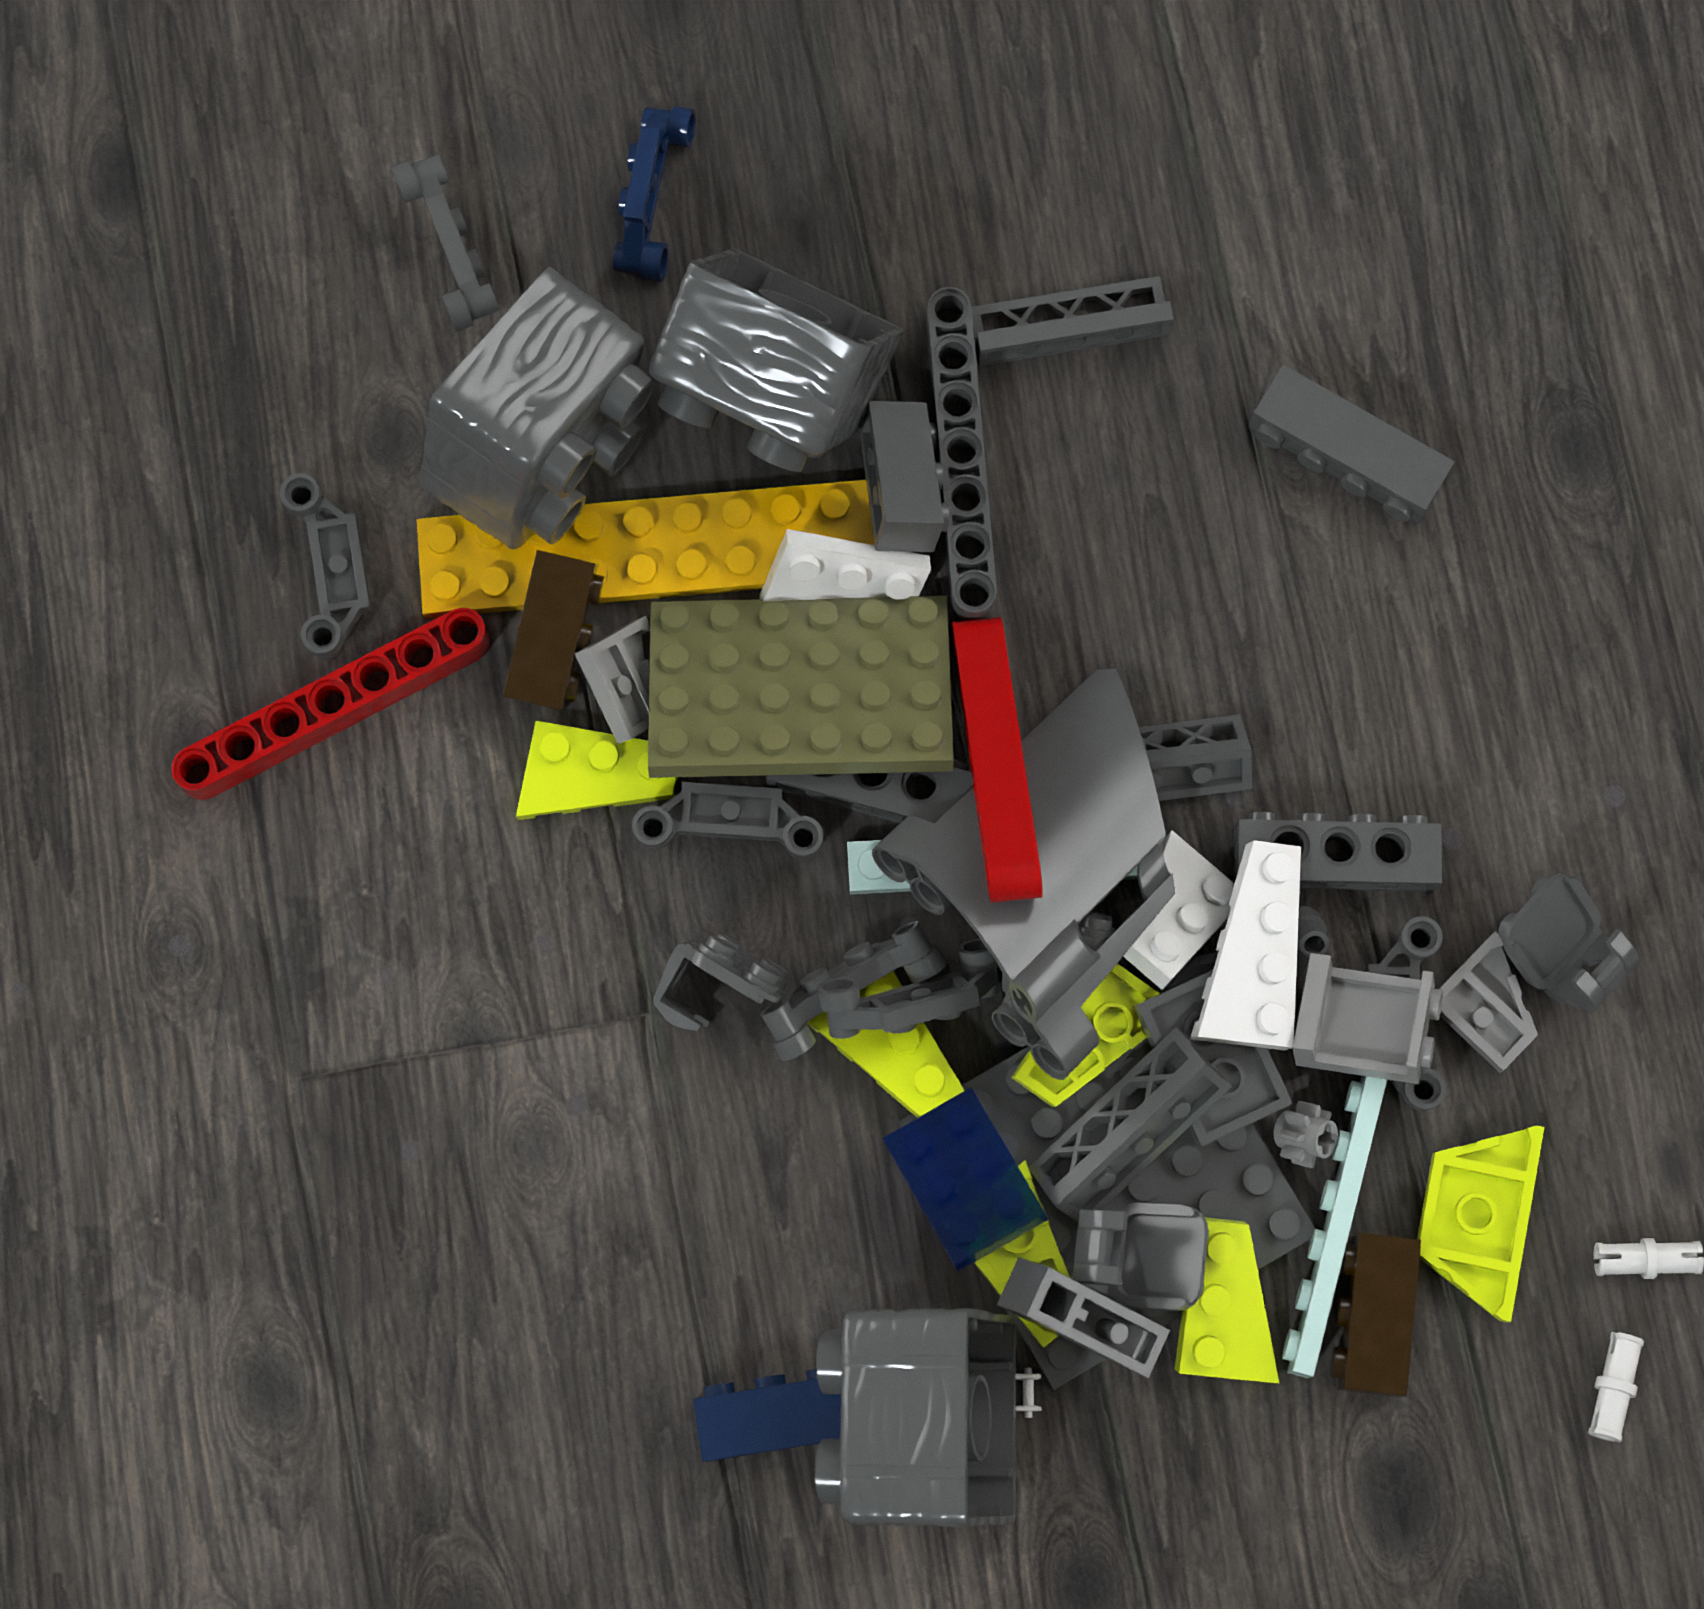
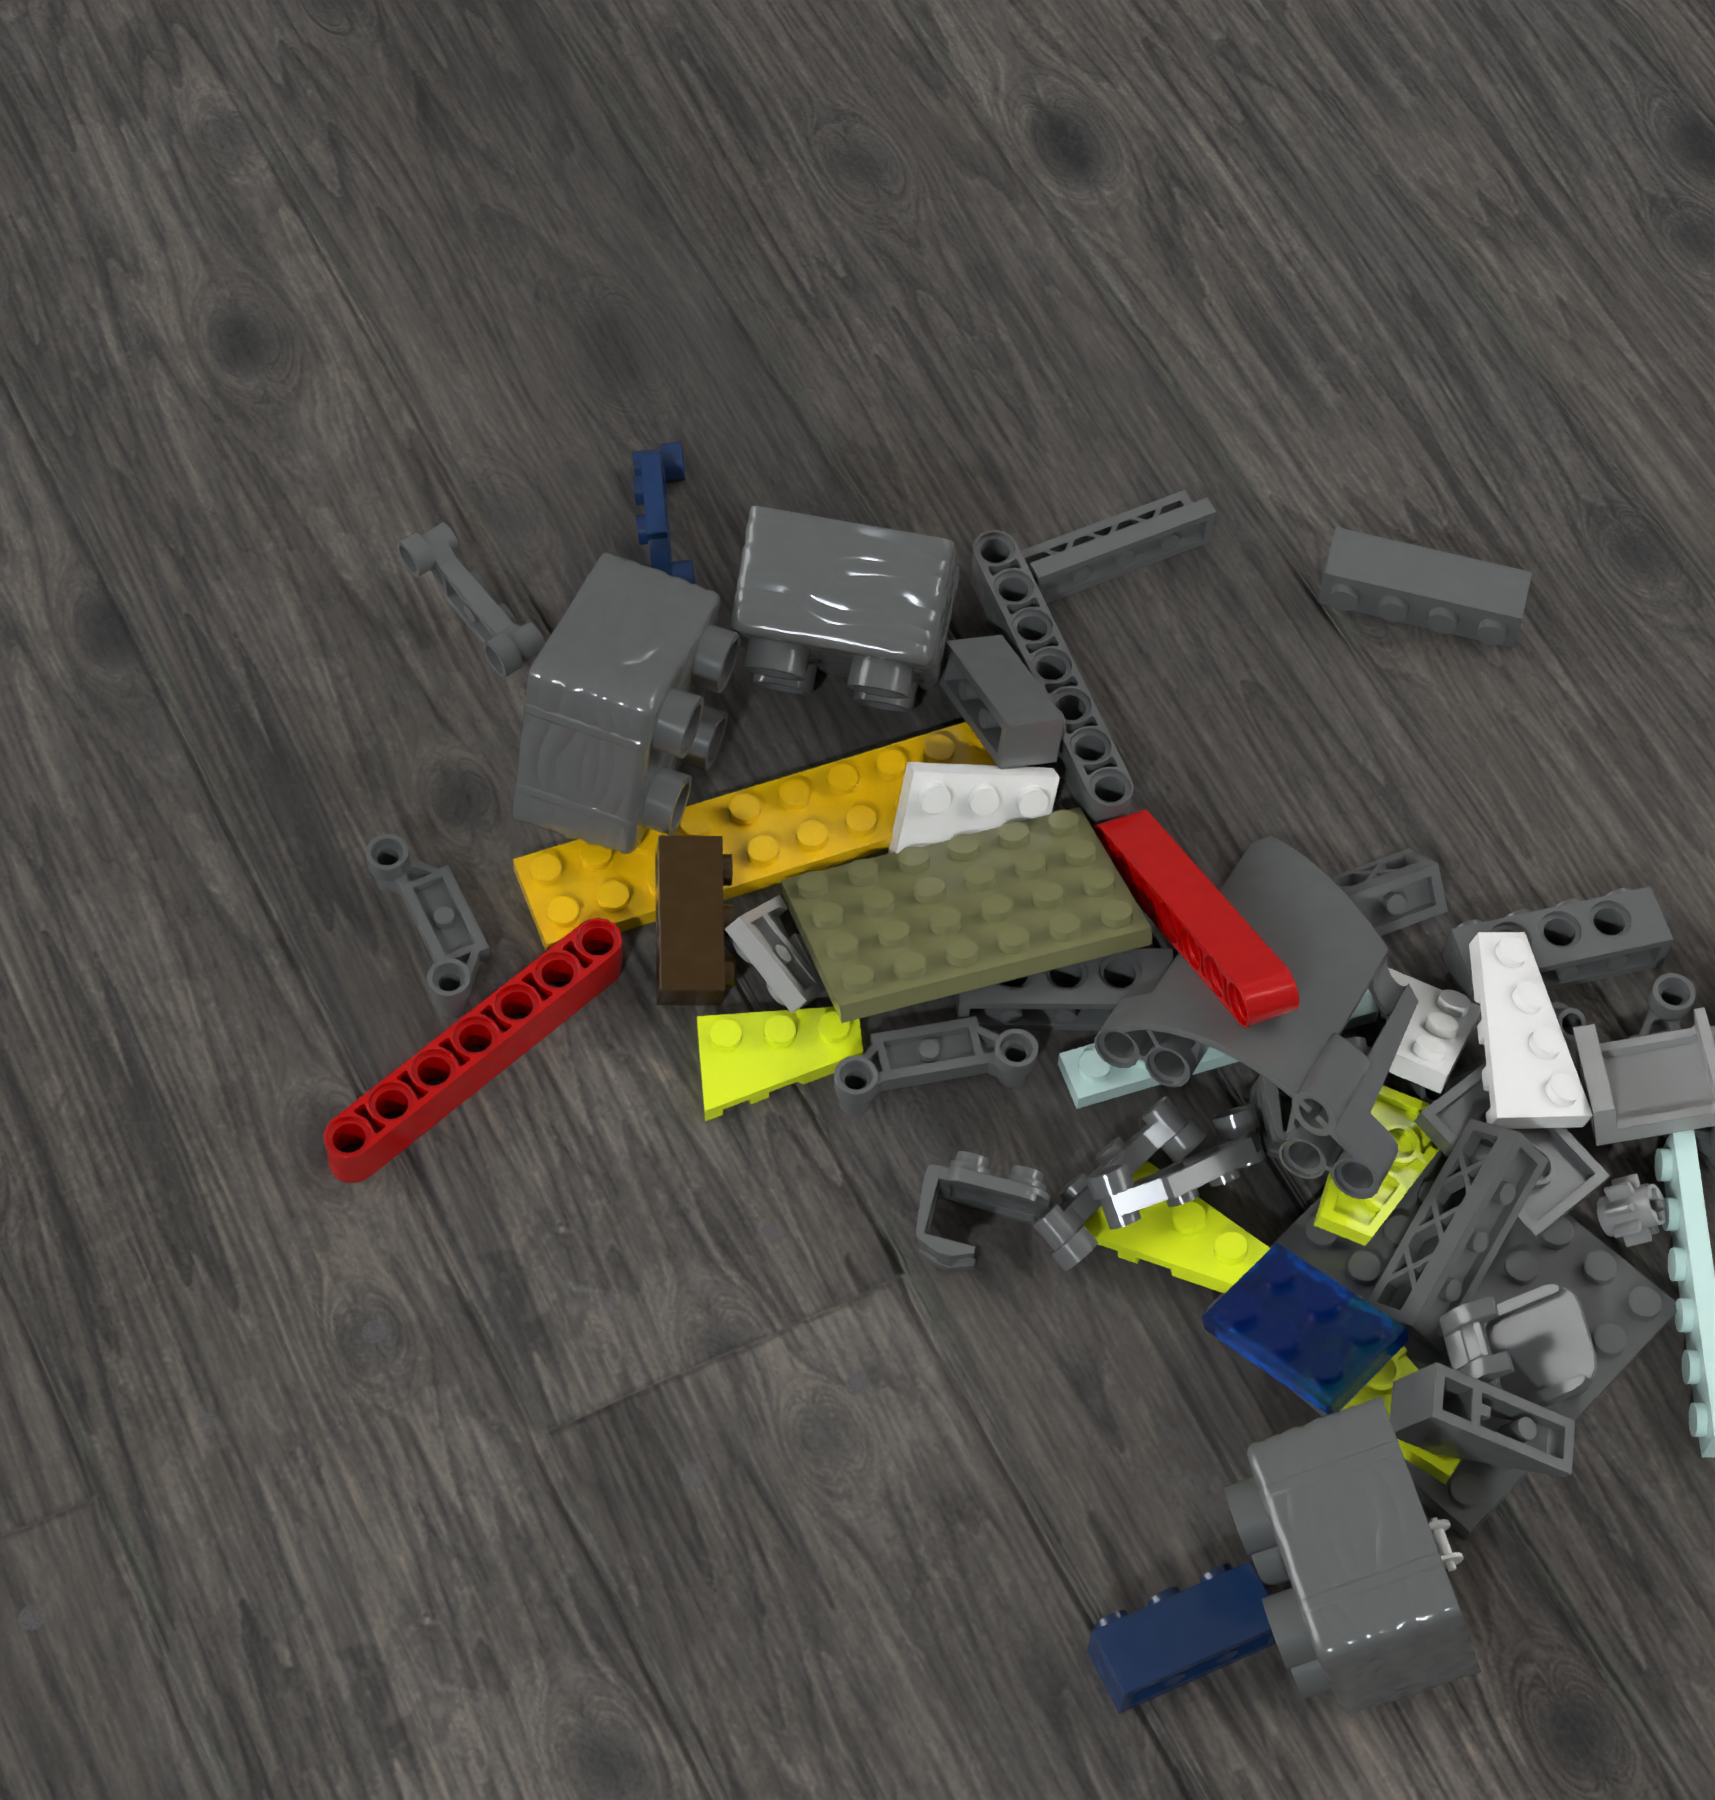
camera: 20 degrees left, 20 degrees down
neon yellow wing [1175,1217,1280,1384] -> none

